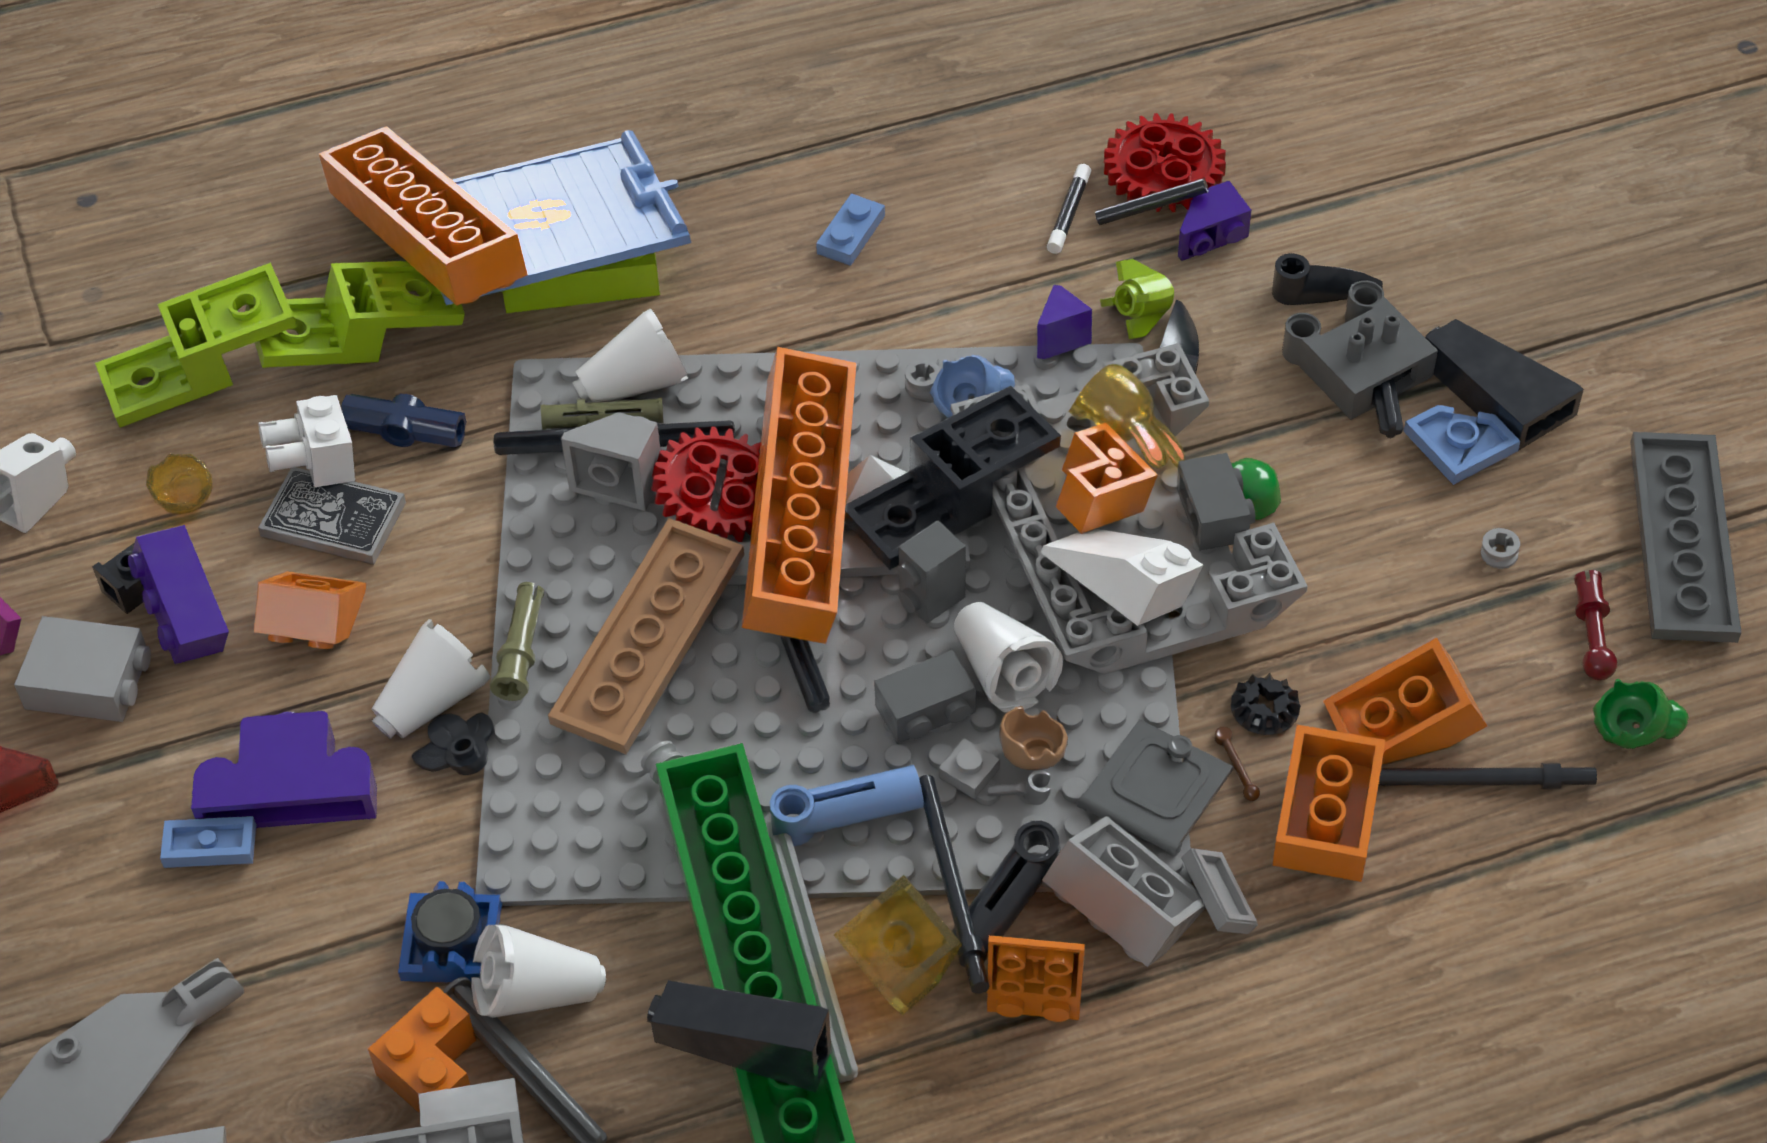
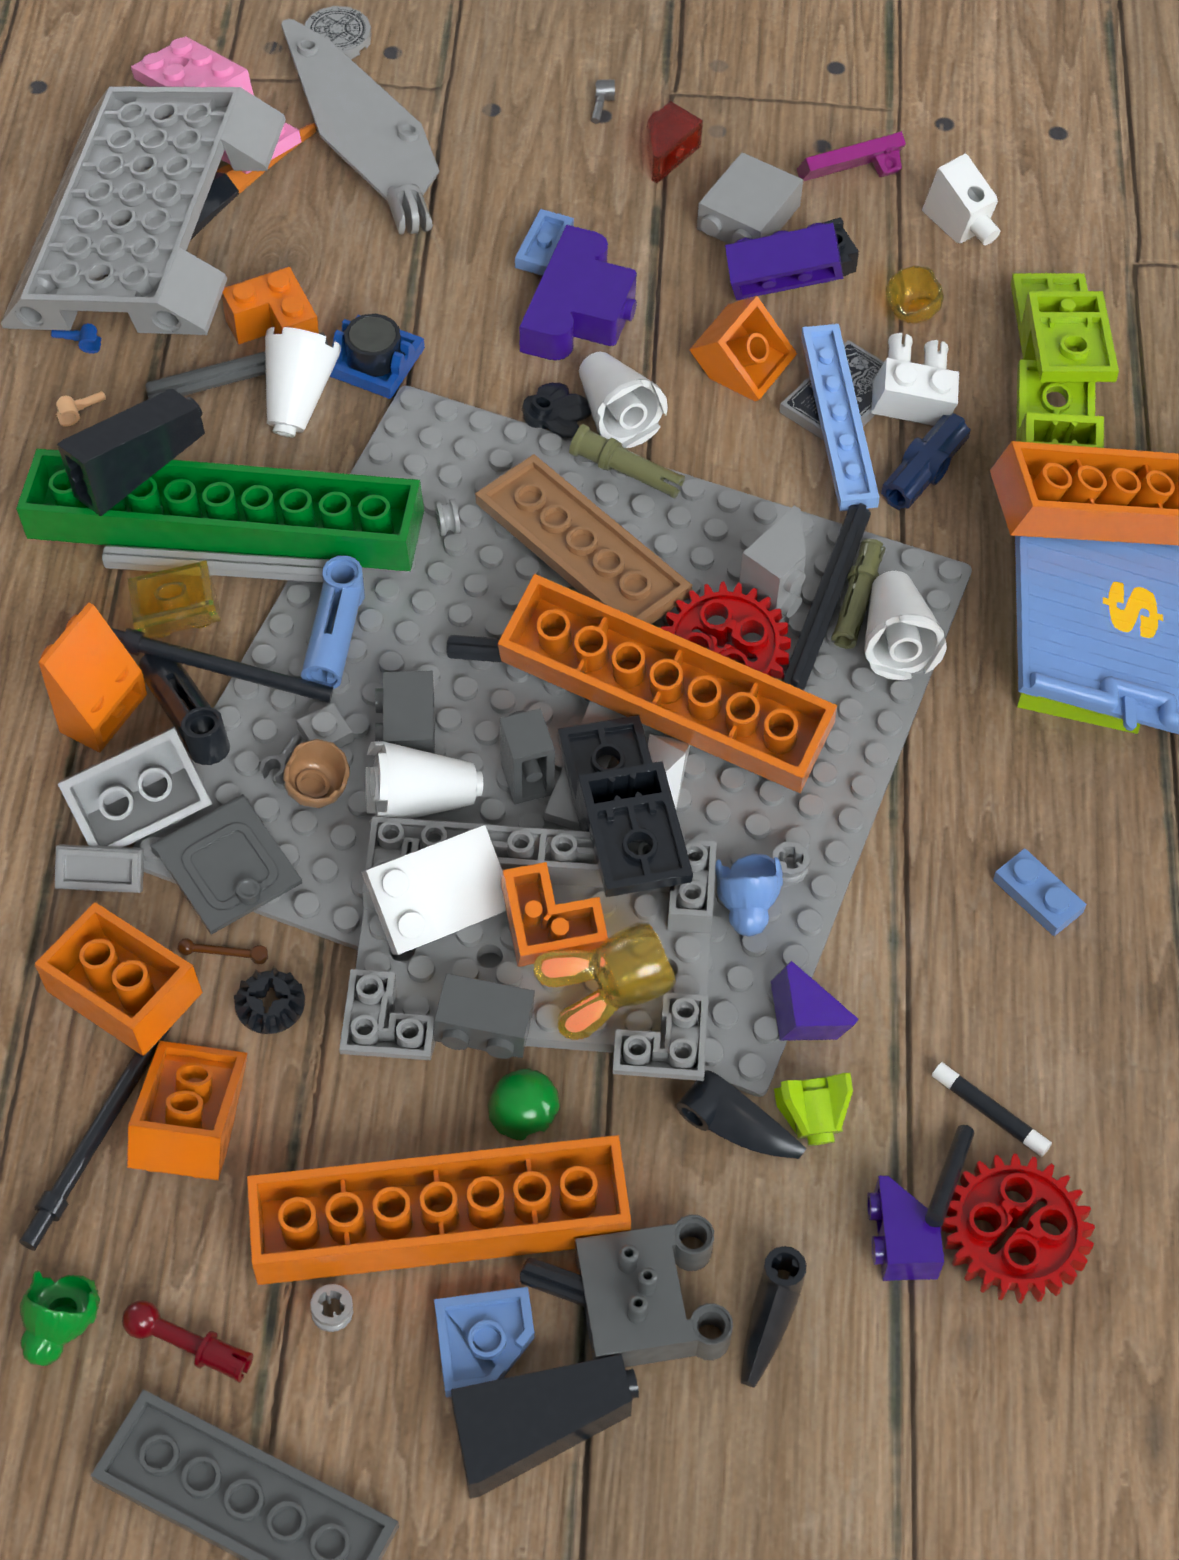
camera: 110 degrees right, 5 degrees up
none -> orange brick [247,1135,631,1285]
none -> light blue plate [801,324,880,511]

